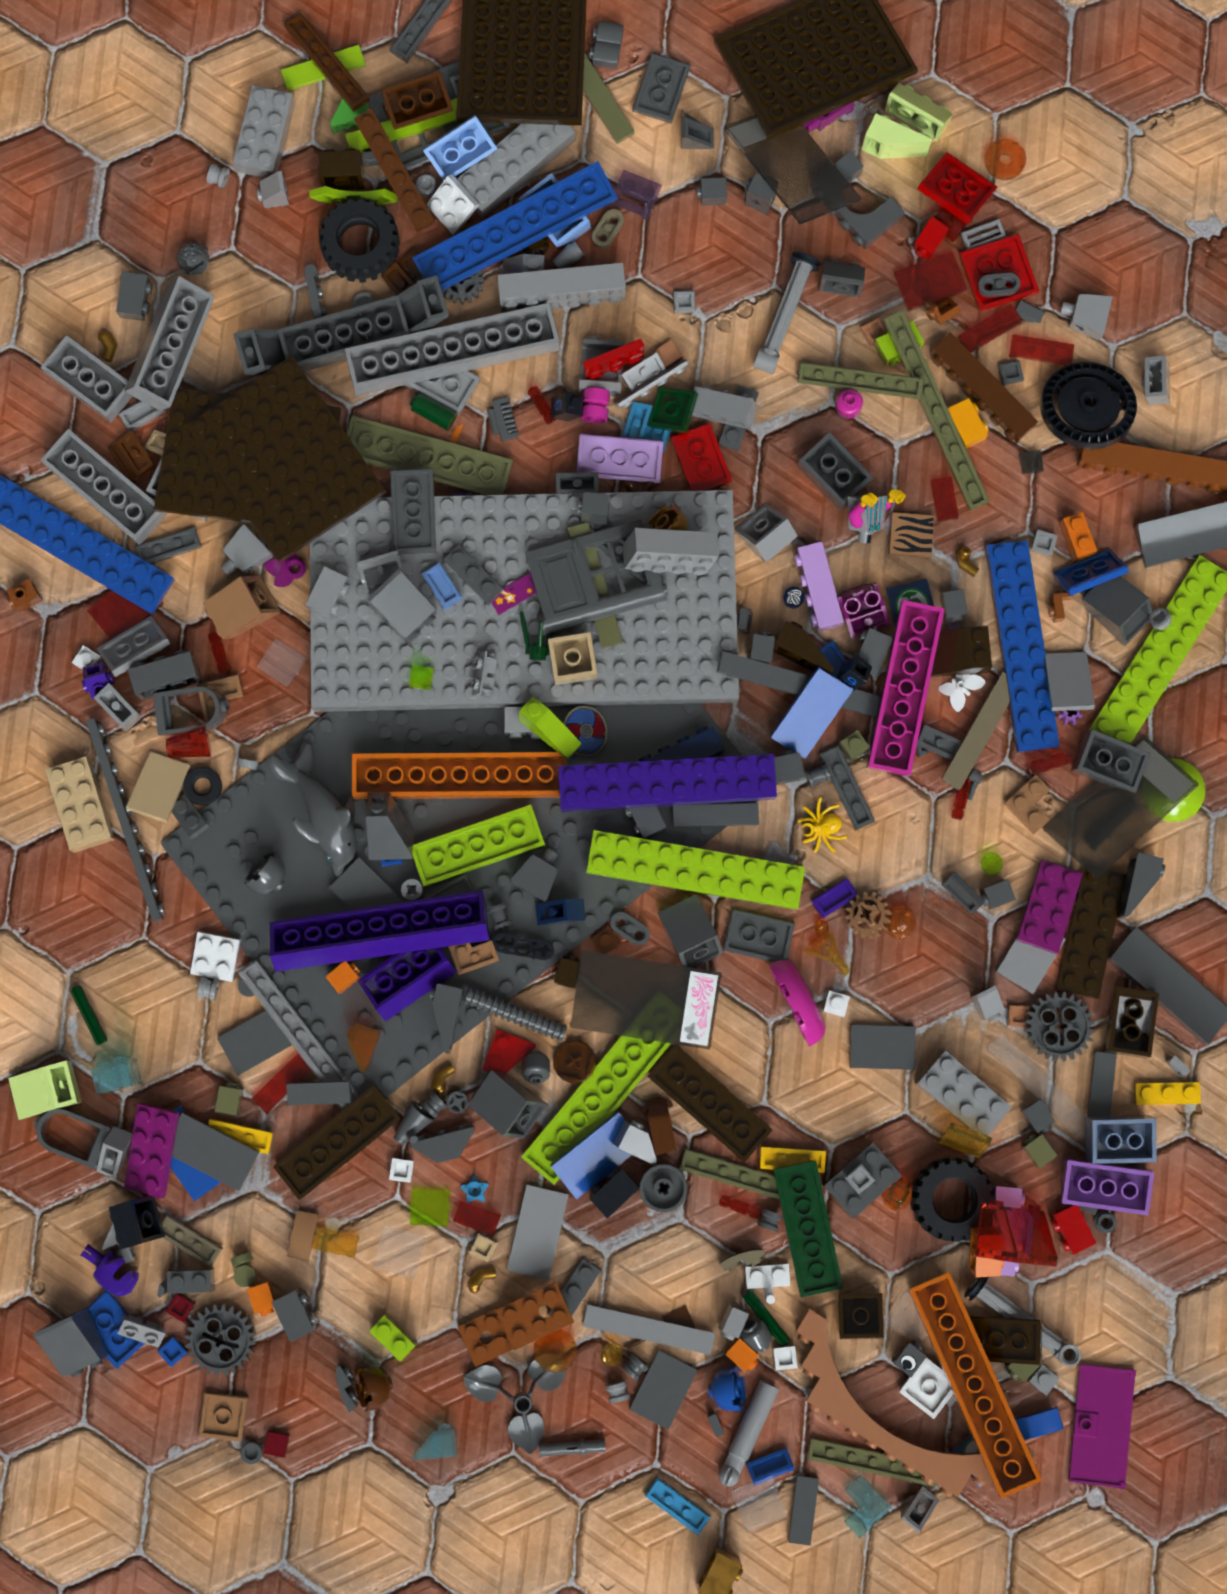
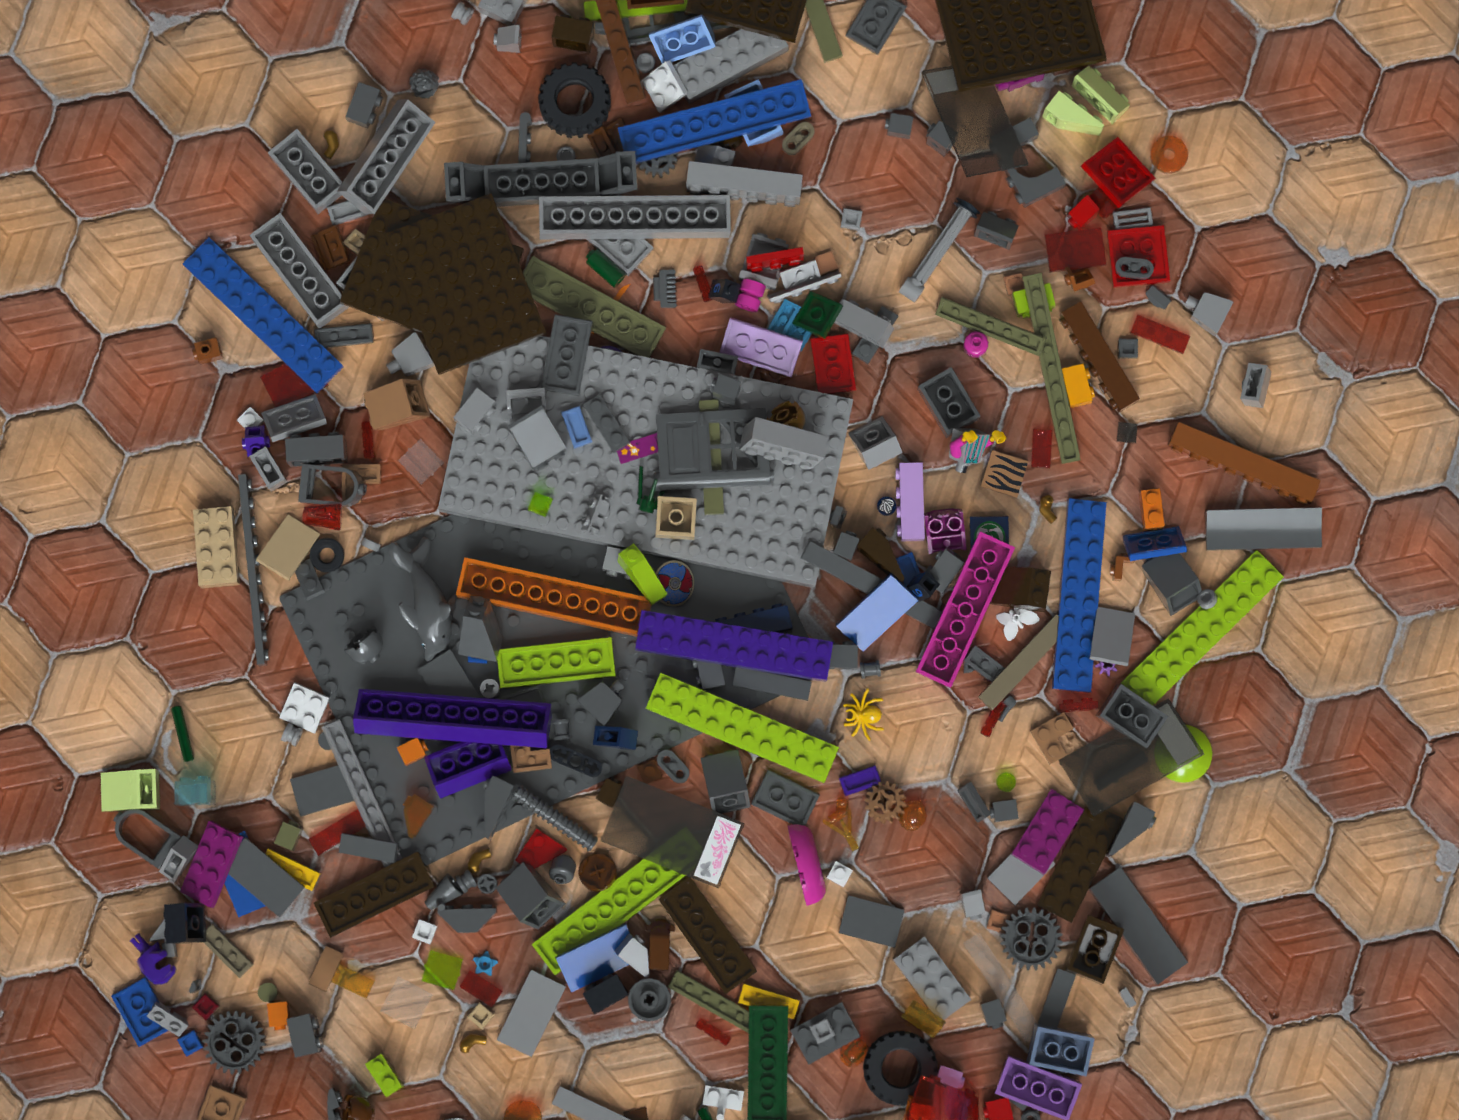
camera: 15 degrees right, 0 degrees up
dark grey slope [33,1307,108,1377] -> none
dark grey brick [167,1269,215,1294] -> none
olive tile [230,1252,254,1268] -> none
magenta plate [264,553,306,587] -> none
lime tile [309,186,397,205] -> none
dark orange bracket [458,1282,574,1367] -> none
dark grey plate [548,1259,601,1316] -> none
light grey cone [552,241,584,269] -> none
clear purple plate [610,170,662,220] -> none
dark grey slope [681,110,714,149] -> none
dark tan slope [719,1249,765,1272] -> none
dark grey wheel [757,1209,782,1232] -> none
dark grey tile [819,745,875,831] -> none
olive brick [839,730,870,762] -> none
dark grey brick [940,589,968,623] -> none
clear red tile [958,304,1023,353] -> none
olive brick [1022,1133,1058,1168] -> none
light grey plate [1031,530,1058,557] -> none
black piece [1040,362,1137,449] -> none
yellow plate [1134,1082,1201,1105] -> none

